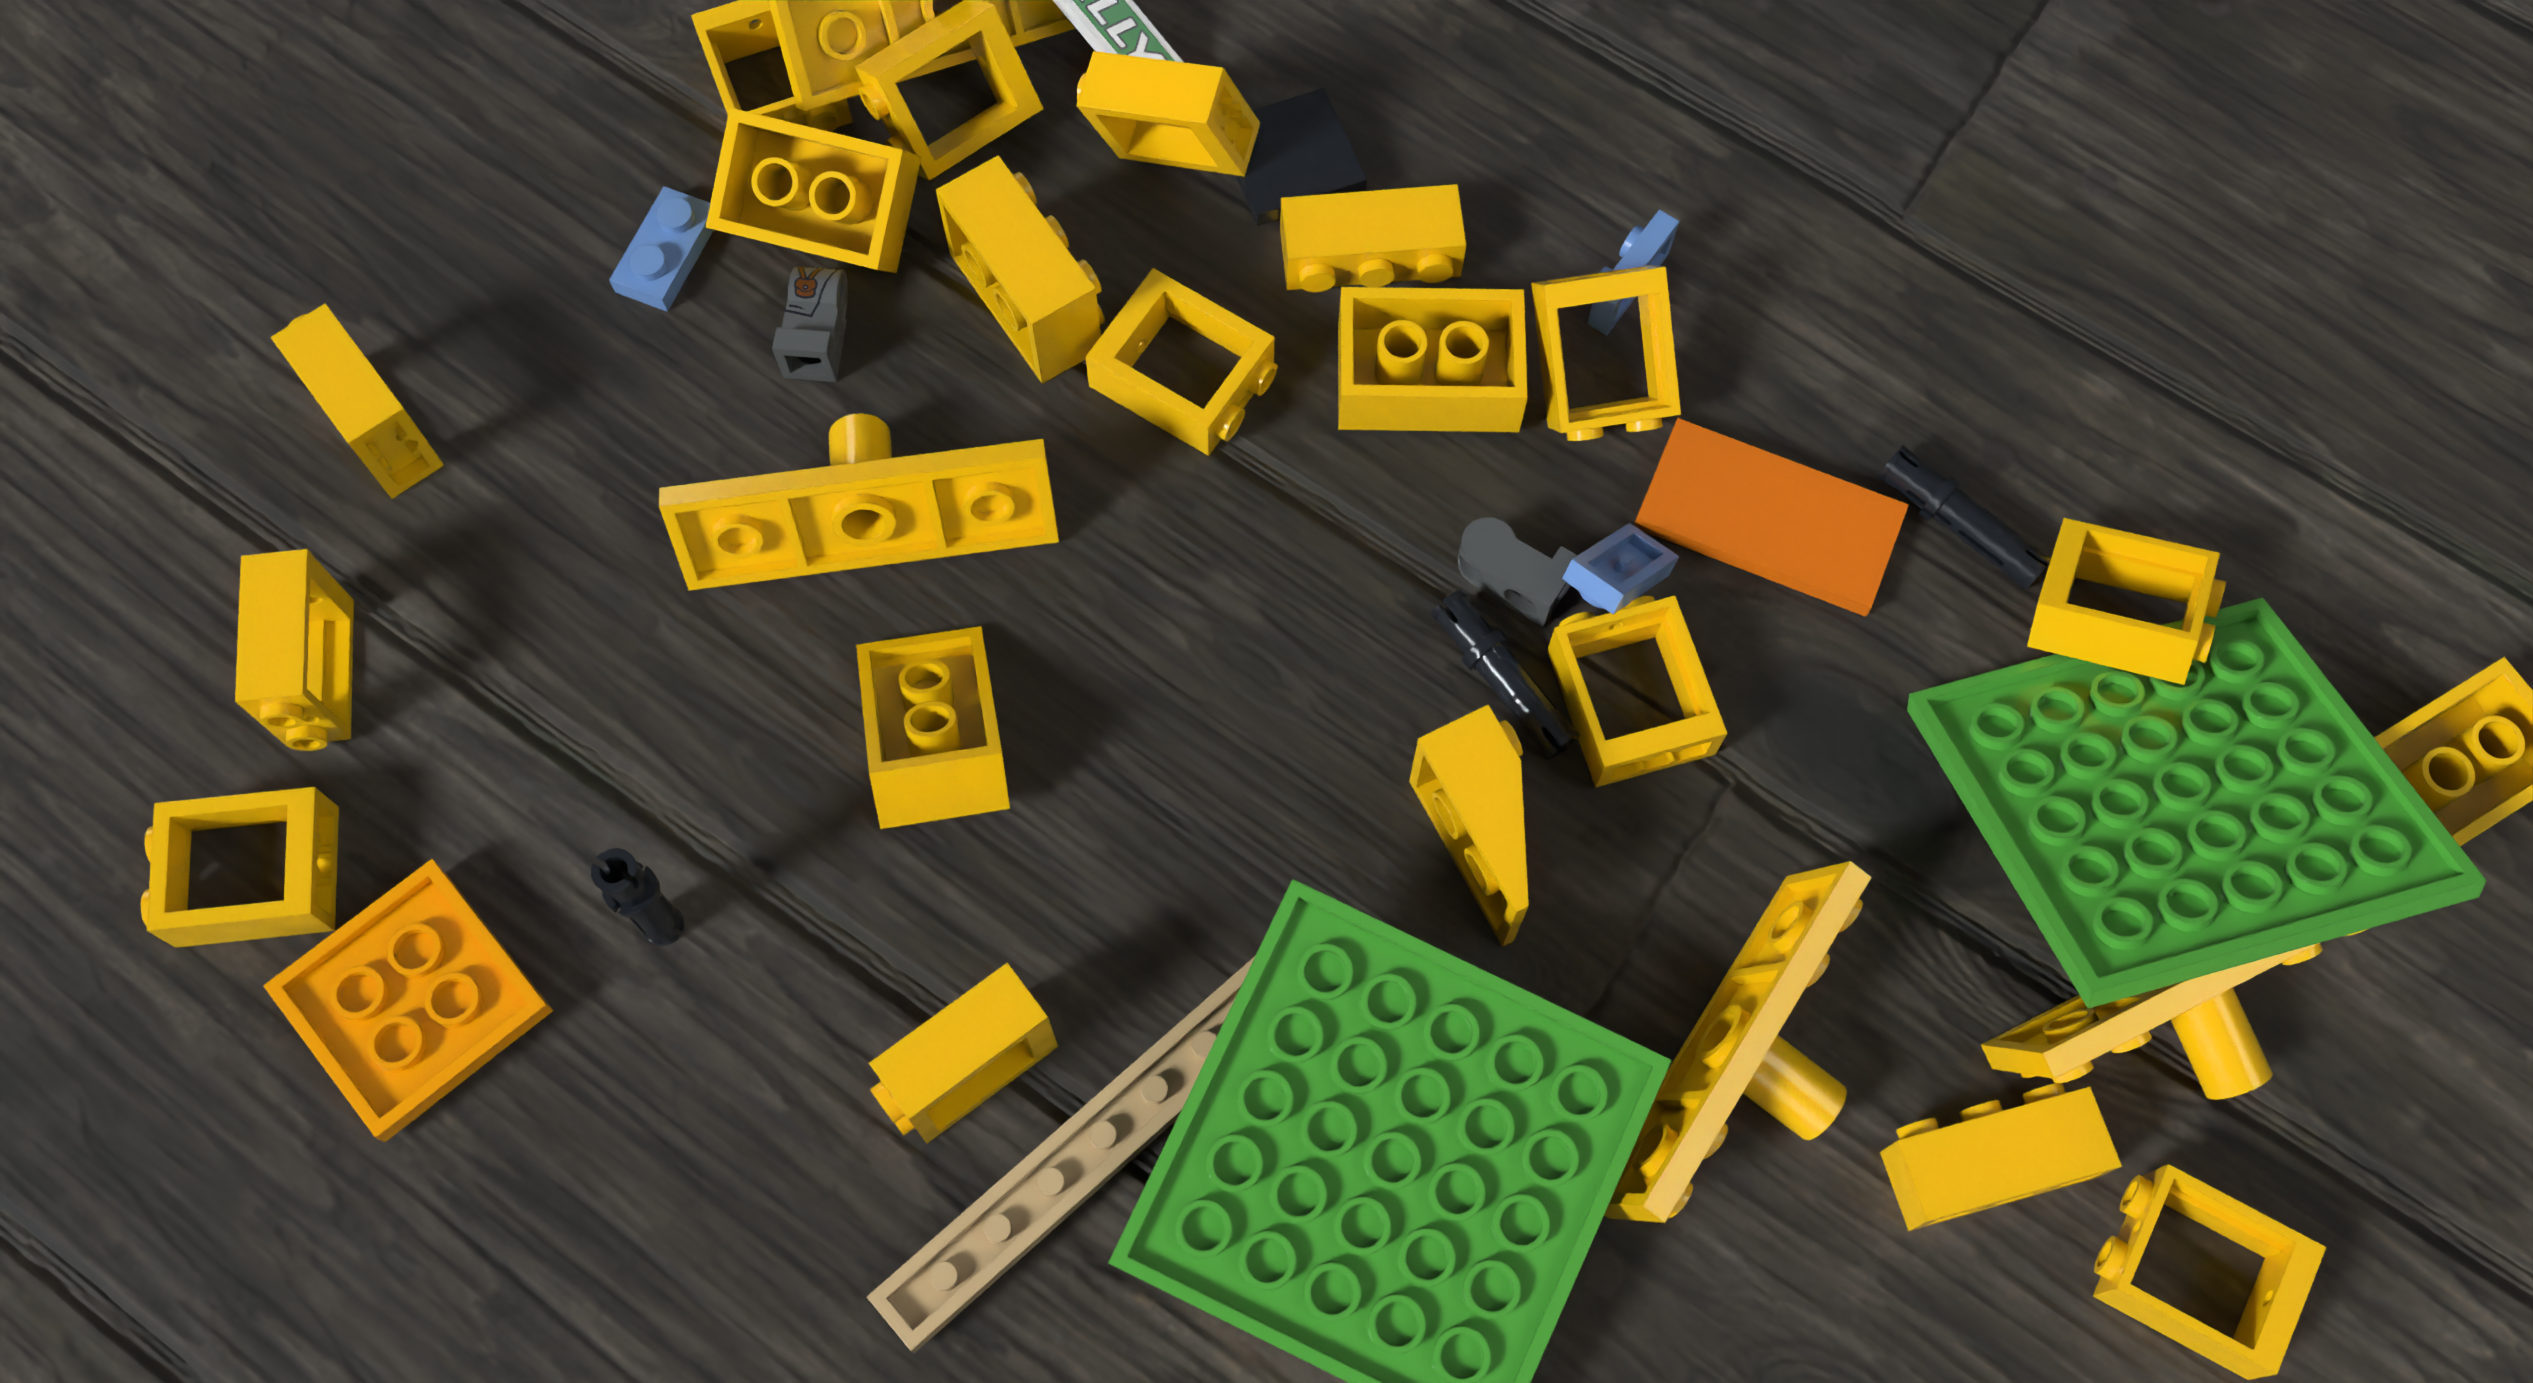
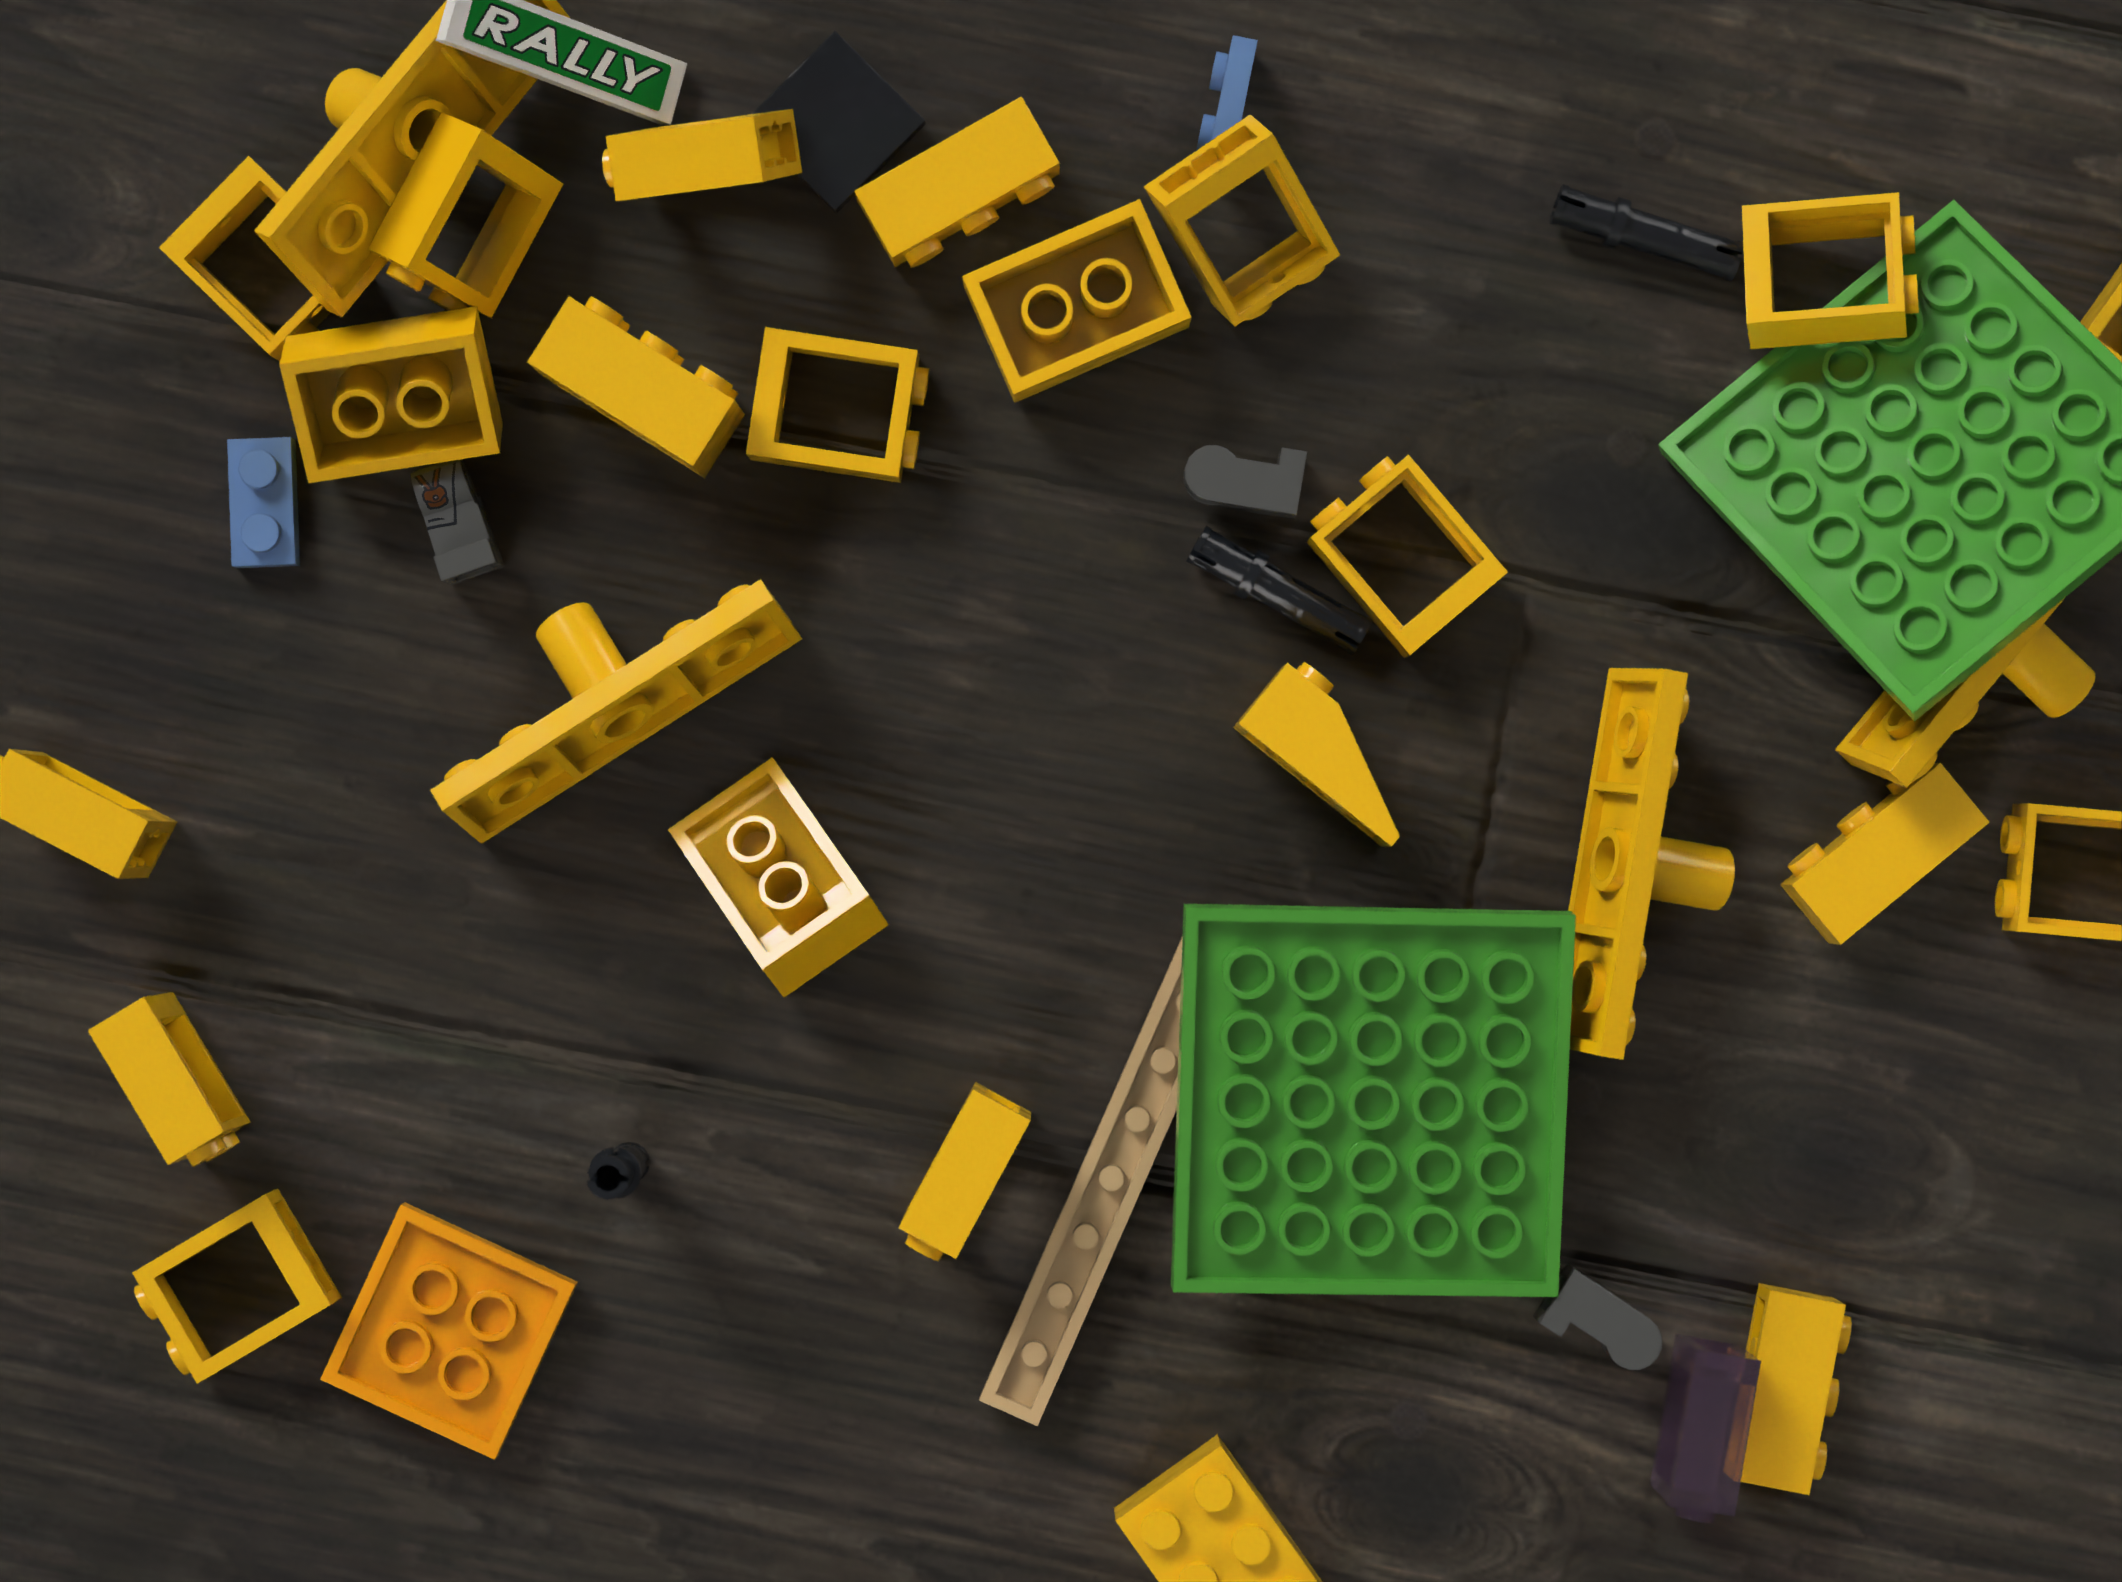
camera: 25 degrees left, 20 degrees up
medium blue plate [1562,523,1679,614] -> none
orange tile [1634,418,1909,617] -> none

